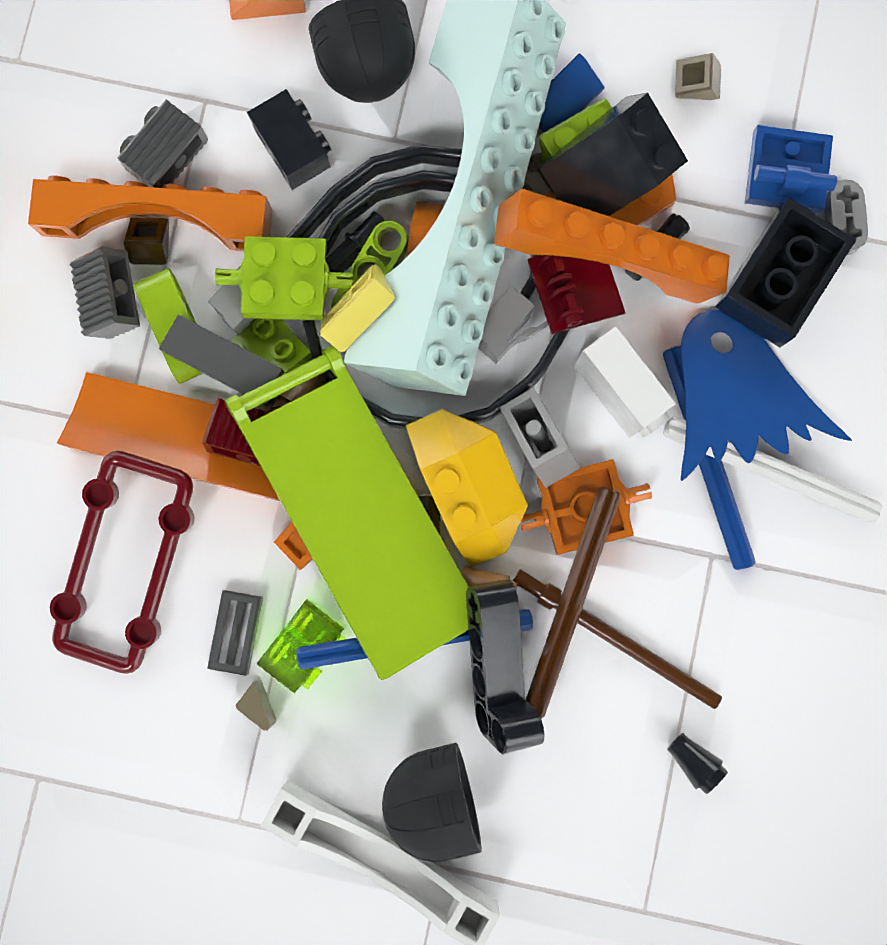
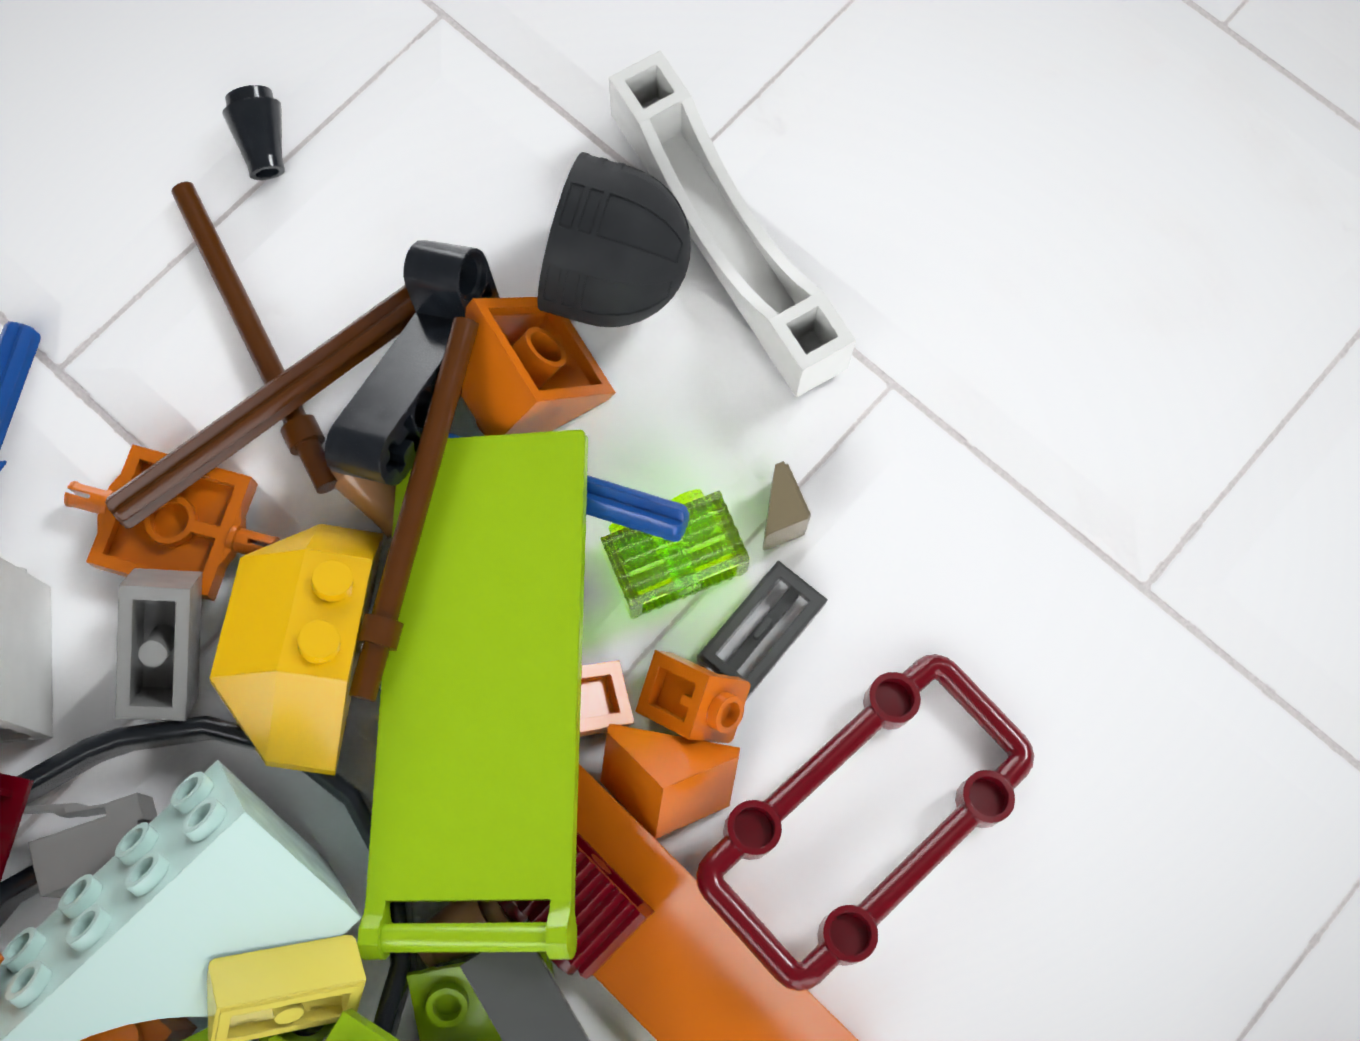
camera: 150 degrees left, 10 degrees down
none -> reddish brown bar [349,317,479,702]
none -> orange slope [461,297,616,436]
none -> orange slope [600,723,740,839]
none -> orange bracket [635,650,751,744]

